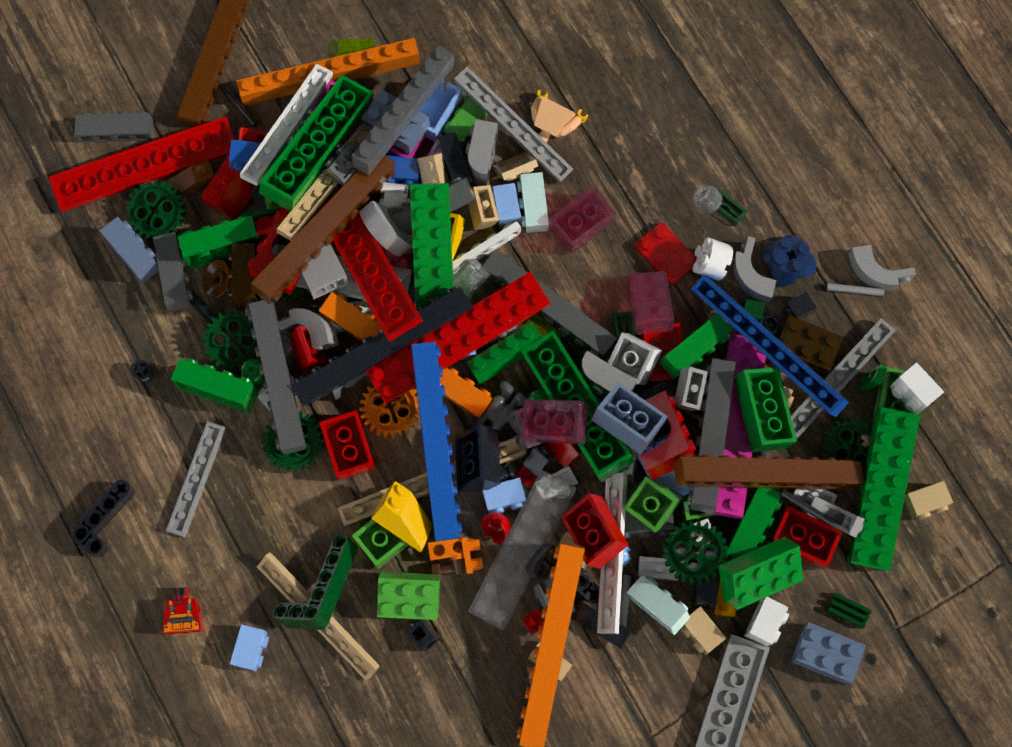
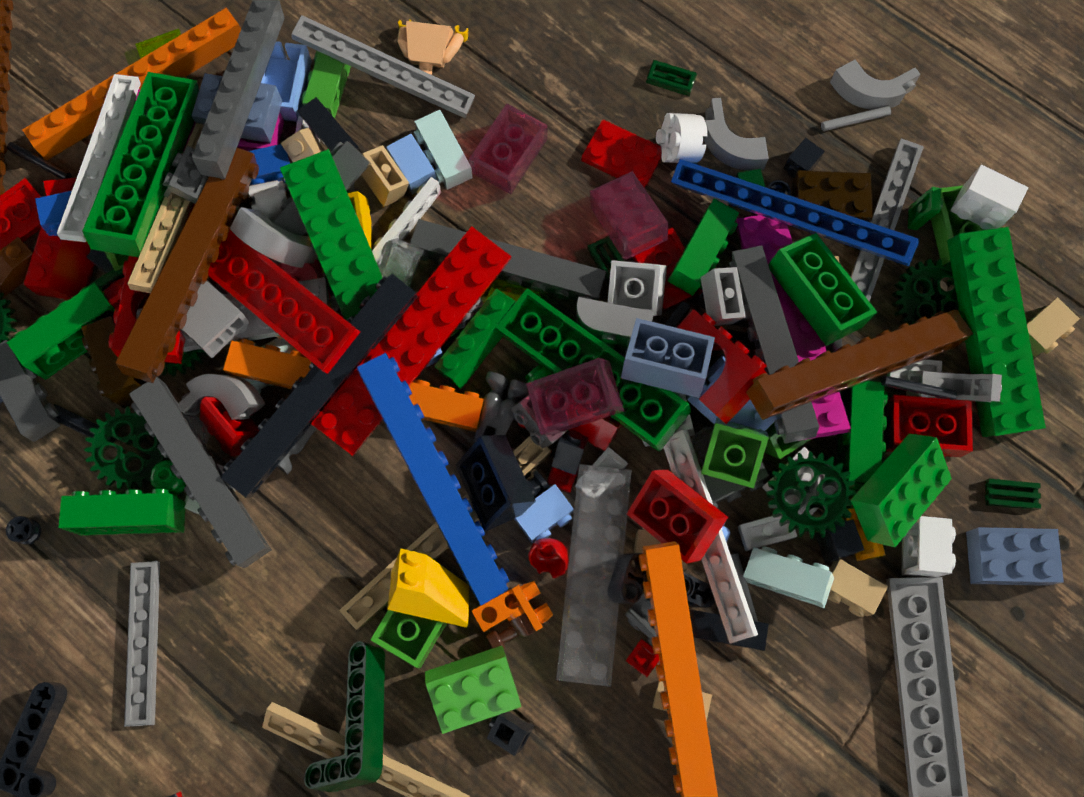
camera: 20 degrees left, 0 degrees up
reddish brown dish [203,260,231,297] -> none
dark green gear [261,411,325,473] -> none
red brick [319,410,376,481] -> none
orange gear [359,387,420,439] -> none
light grey brick [466,119,498,186] -> none
tan plate [492,152,538,181] -> none
clear hair [692,185,722,214] -> none
dark blue brick [761,235,816,287] -> none

